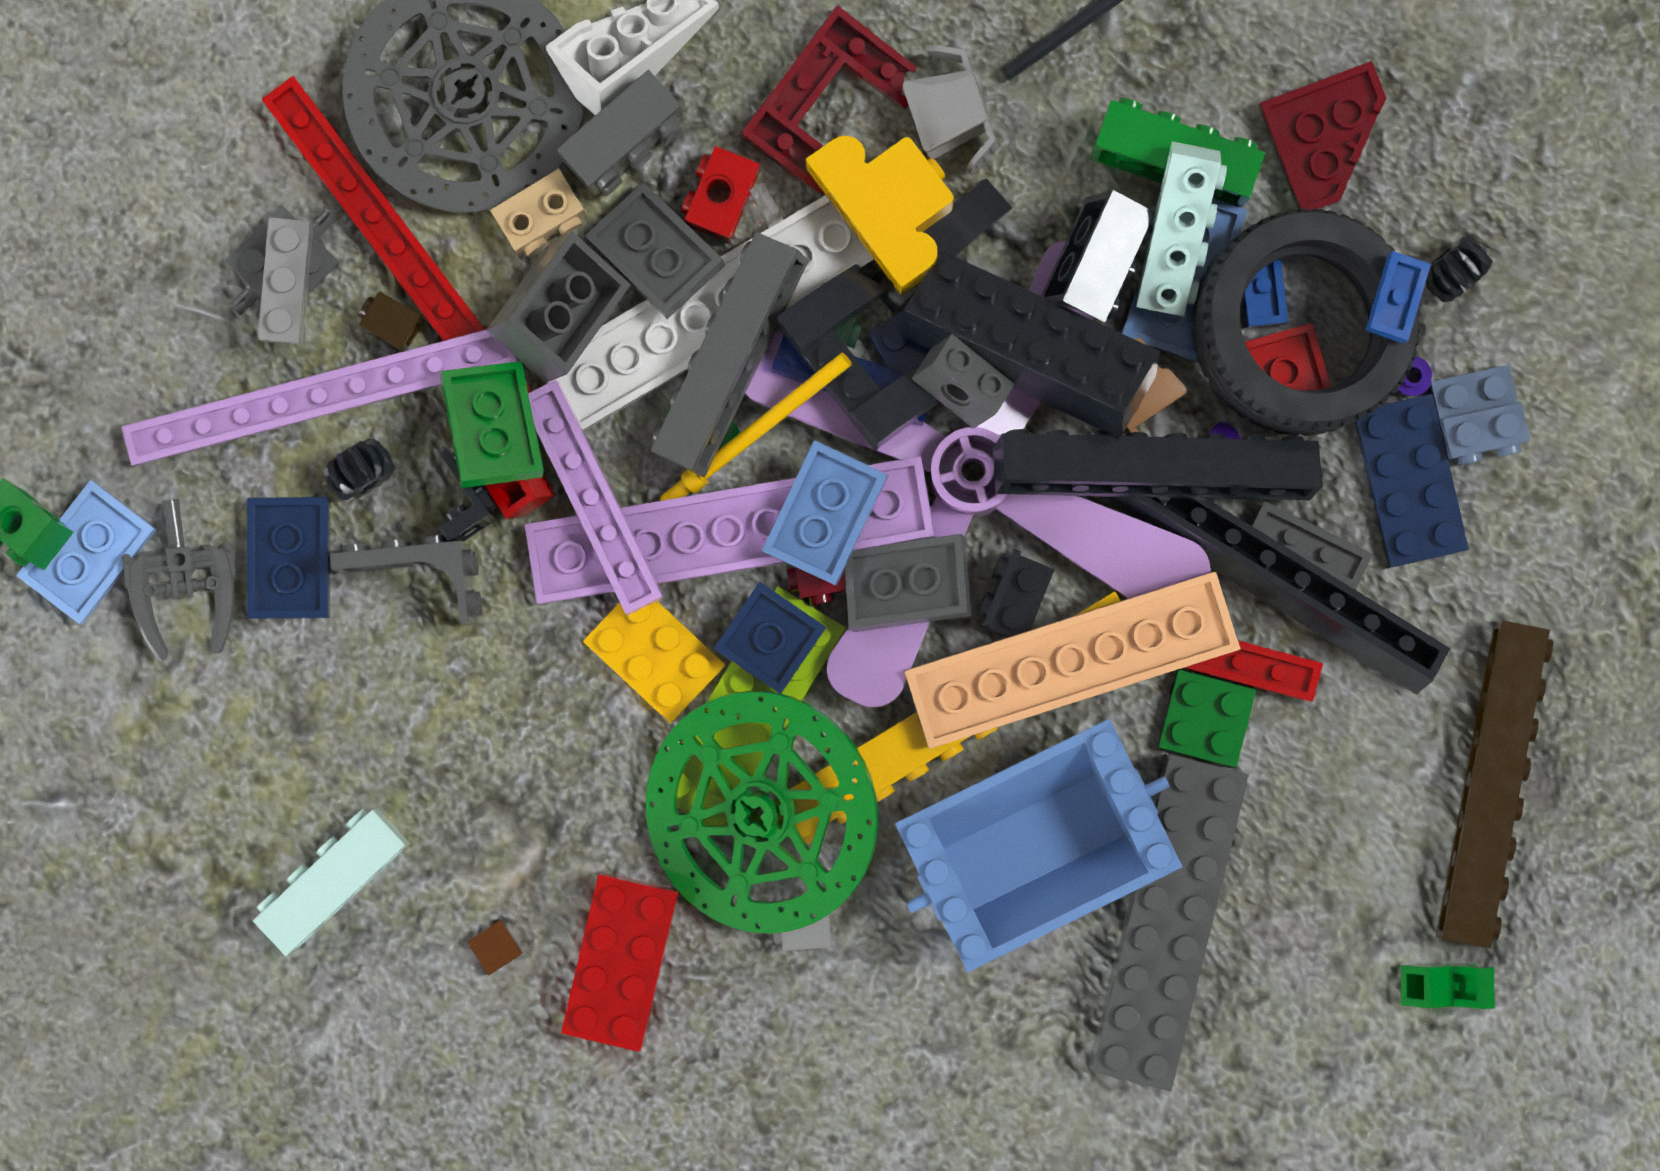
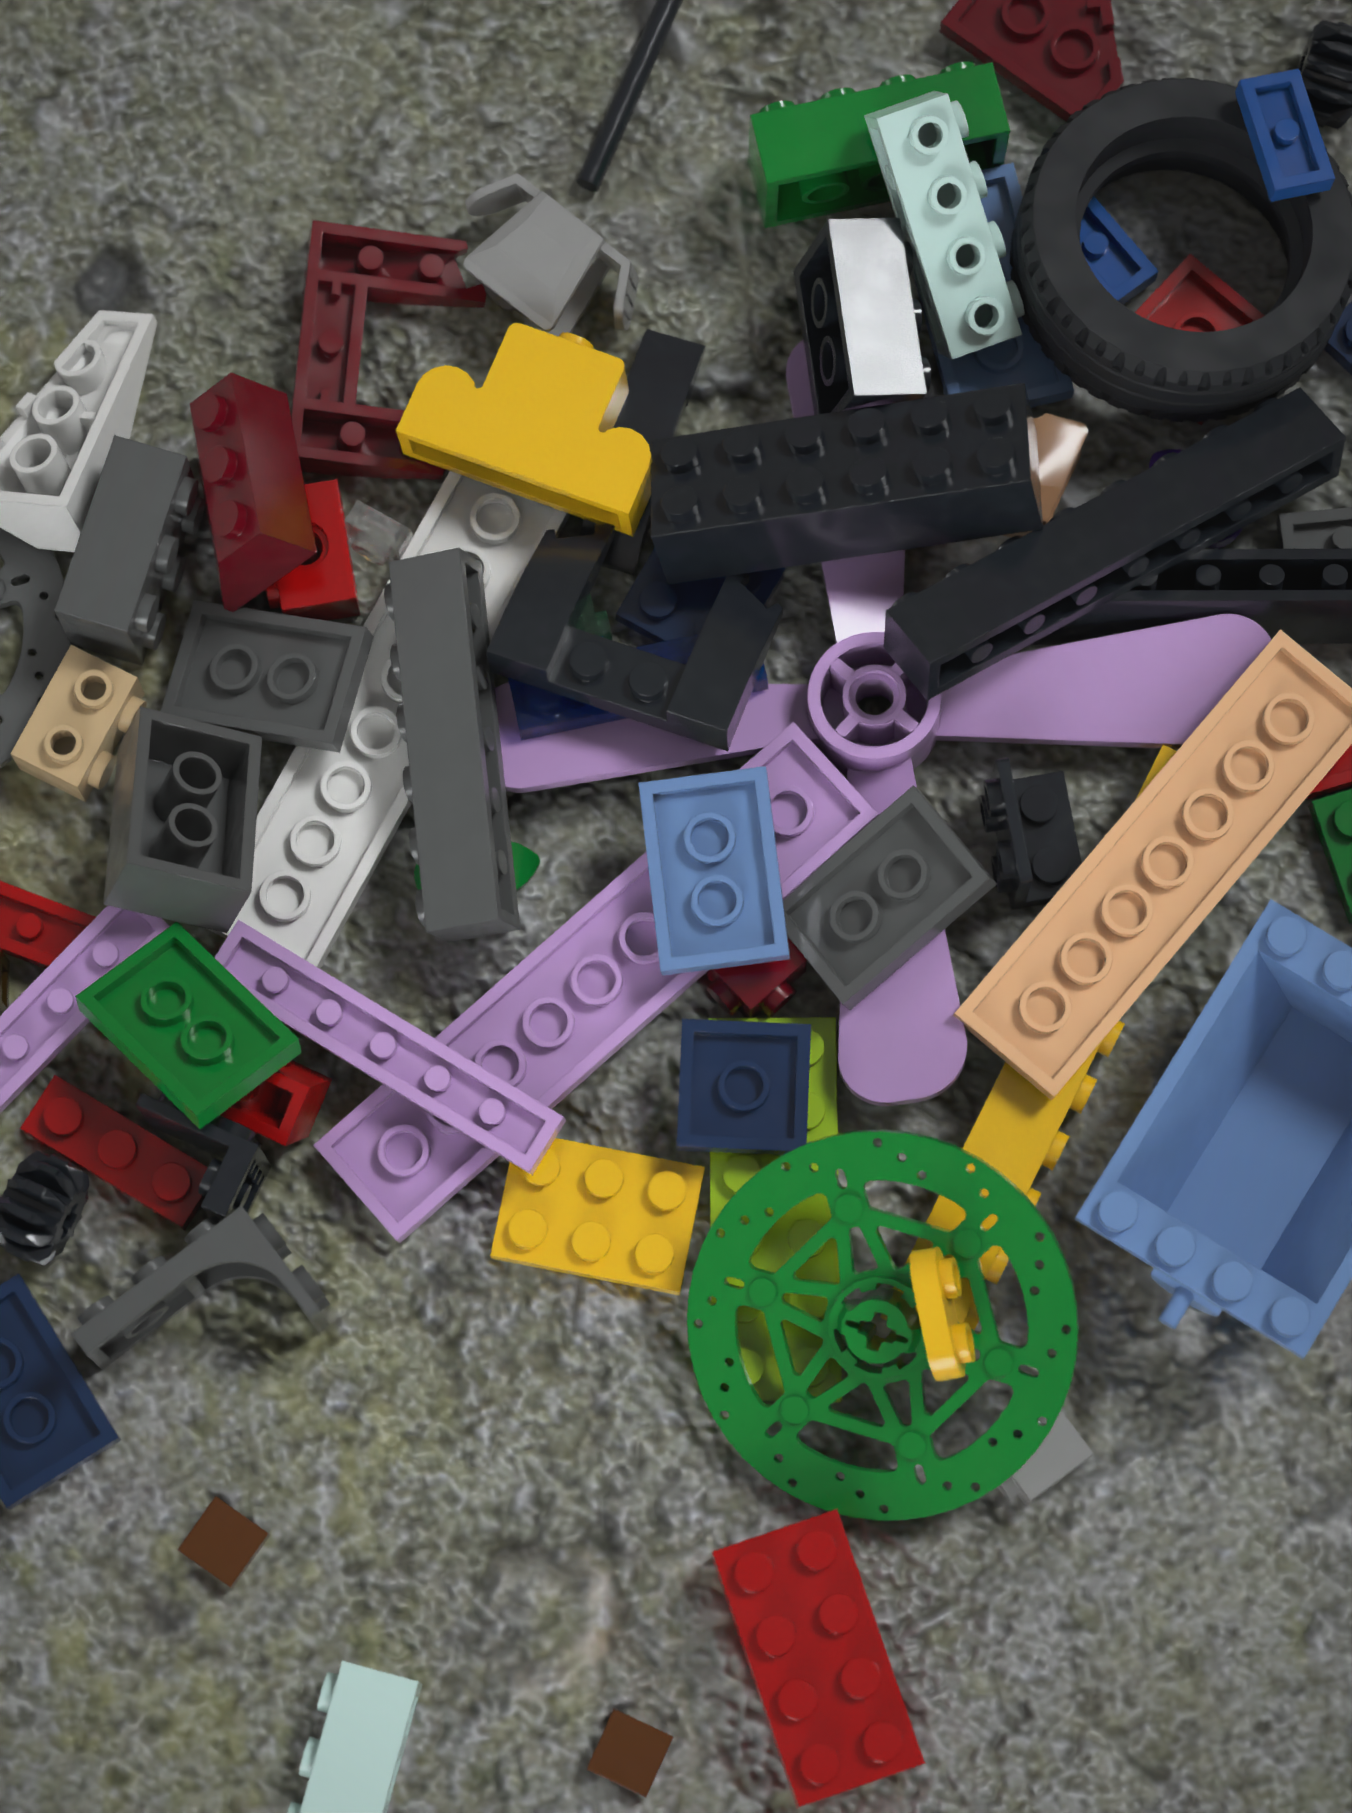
camera: 30 degrees left, 10 degrees down
yellow bar [660,353,852,501] -> none
dark grey brick [912,334,1015,429] -> none
none -> red plate [20,1075,208,1231]
none -> reddish brown tile [178,1496,270,1589]
none -> dark red slope [190,373,317,612]
none -> yellow plate [910,1247,975,1382]

